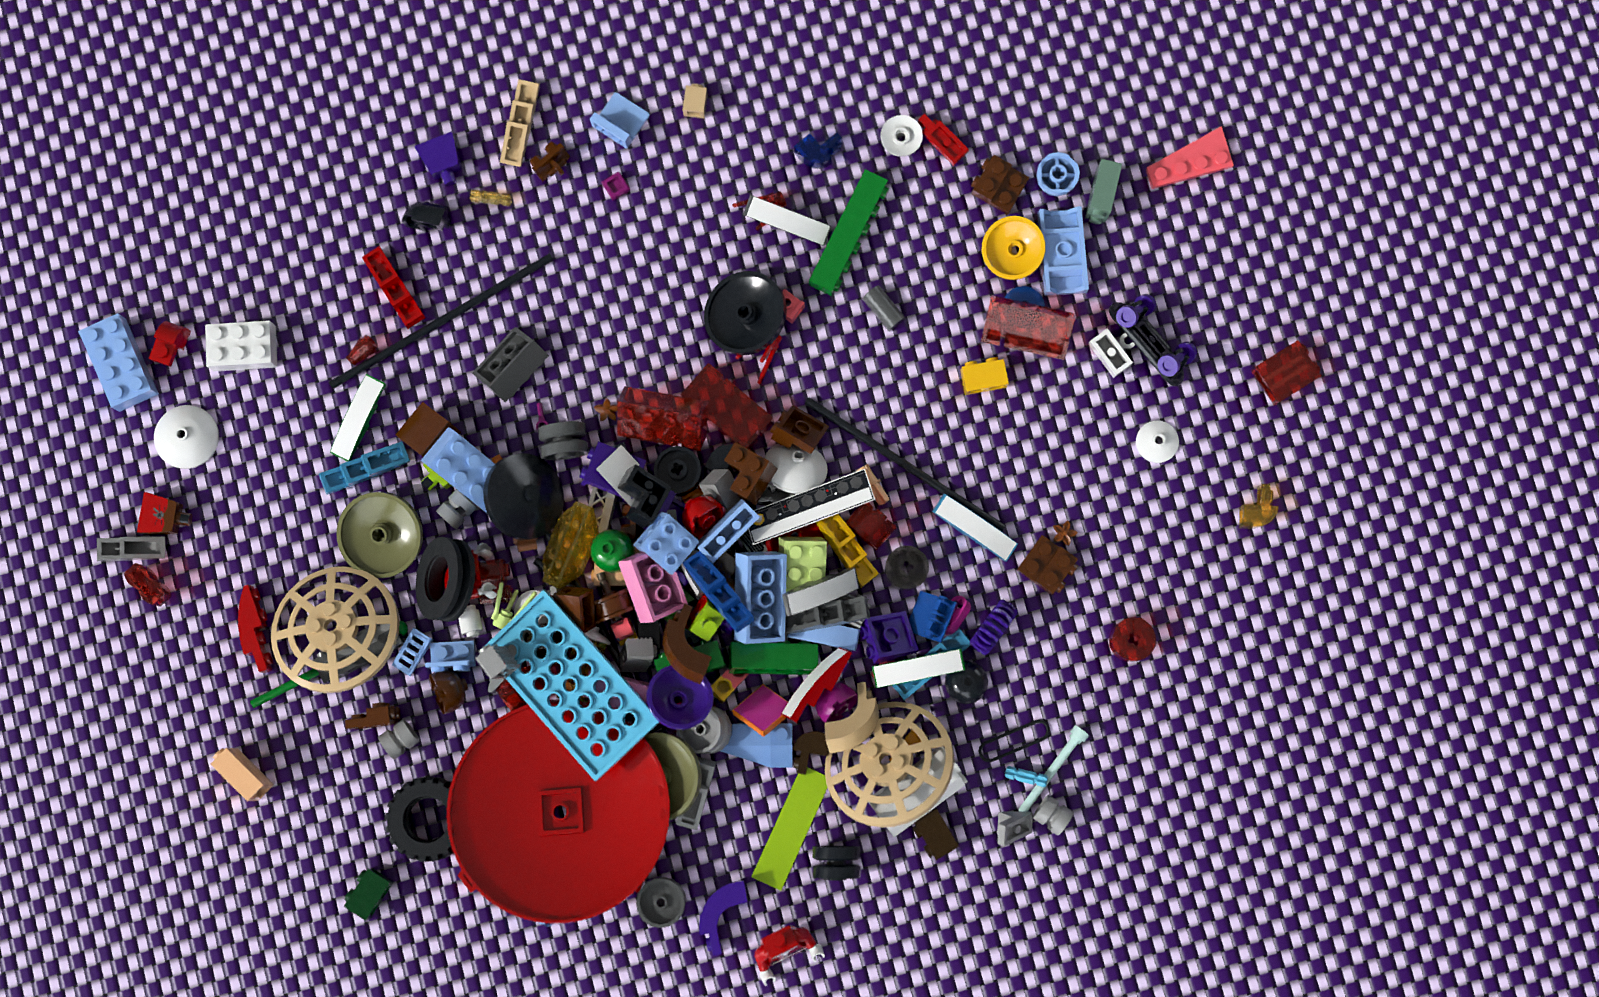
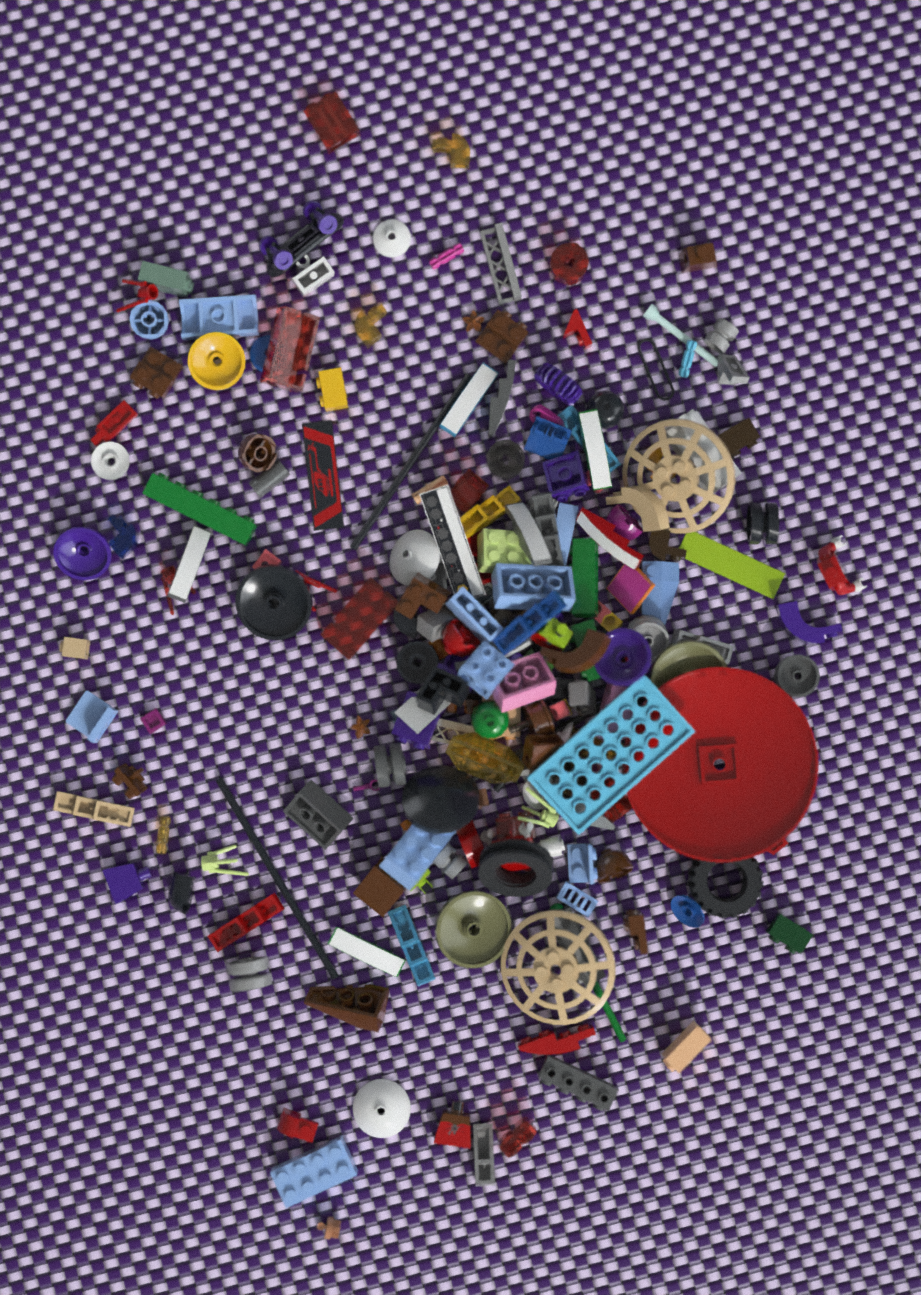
camera: 85 degrees left, 5 degrees up
white brick [205,321,277,371] -> none
clear red cone [346,335,378,366] -> none
light grey wheel [378,719,420,760] -> none
light grey brick [476,644,520,680] -> none
clear red piece [617,386,708,451] -> none
reddish brown plate [770,405,829,454] -> none
coral wing [1146,126,1234,189] -> none
none -> dark purple dish [53,527,112,580]
none -> red plant [116,279,158,312]
none -> yellowish green plant [201,845,249,876]
none -> light grey wheel [226,956,272,992]
none -> reddish brown cylinder [238,434,277,472]
none -> black sticker [302,420,344,531]
none -> reddish brown wedge [304,984,389,1032]
none -> nougat piece [316,1216,341,1239]
none -> clear yellow brick [355,304,387,349]
none -> dark pink axle [429,243,464,270]
none -> red brick [456,820,484,868]
none -> light grey fence [480,223,522,305]
none -> dark grey slope [488,360,516,438]
none -> dark grey brick [538,1055,619,1111]
none -> red slope [563,309,592,350]
none -> blue dish [671,895,705,928]
none -> reddish brown torso [679,243,718,273]

